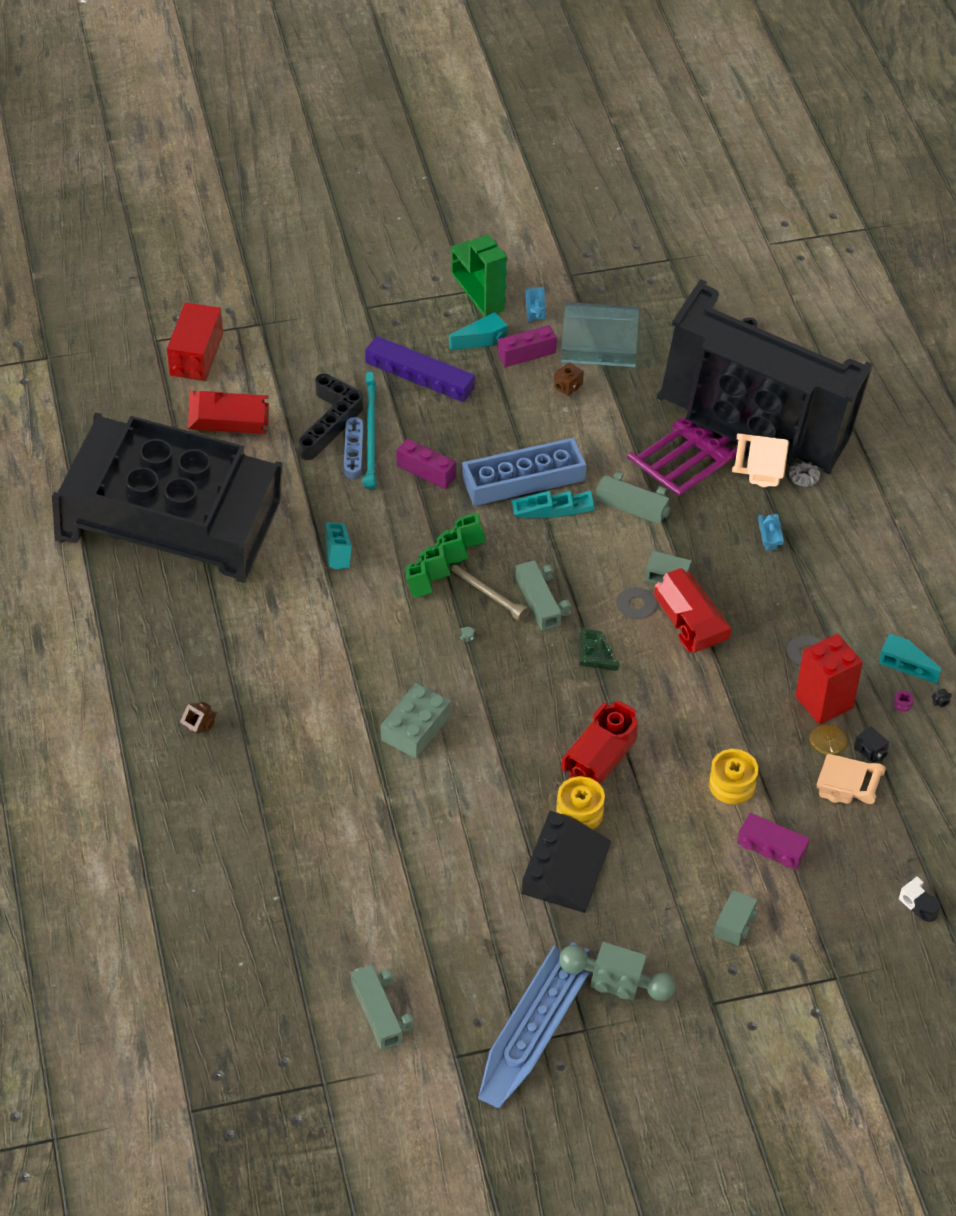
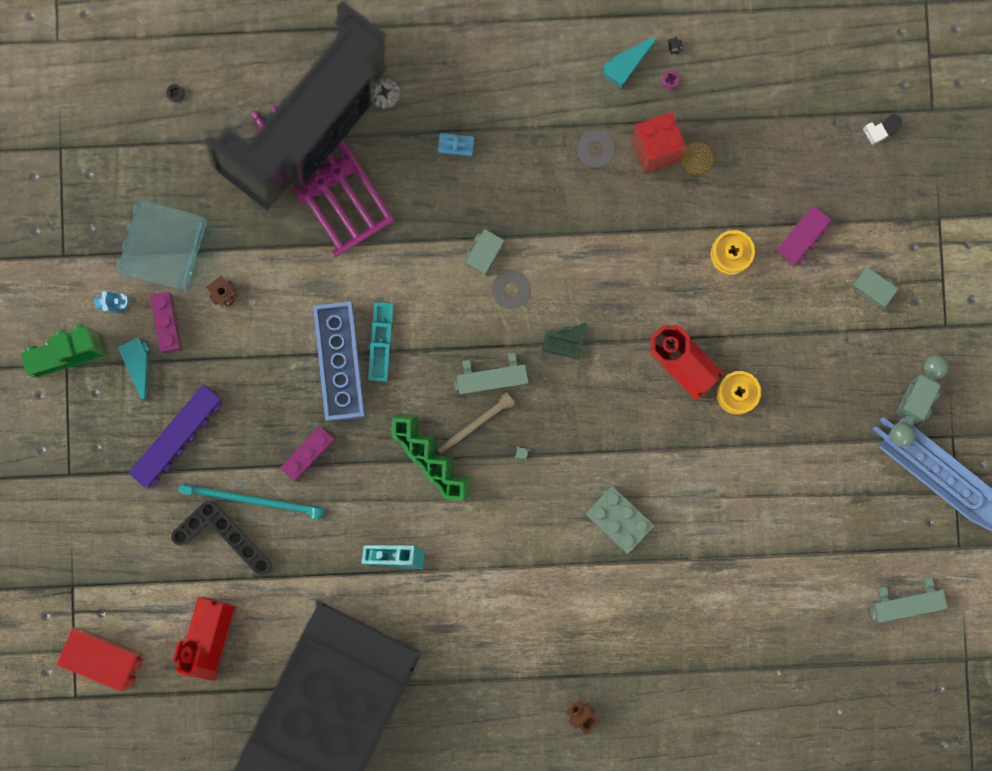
camera: 75 degrees left, 35 degrees up
medium blue beam [344,417,363,479] -> none
black slope [522,811,611,913] -> none
sand green brick [595,471,671,524] -> none
red brick [654,568,732,653] -> none
light nougat piece [732,434,789,487] -> none
light nougat piece [817,754,886,804] -> none
black window [854,726,889,763] -> none

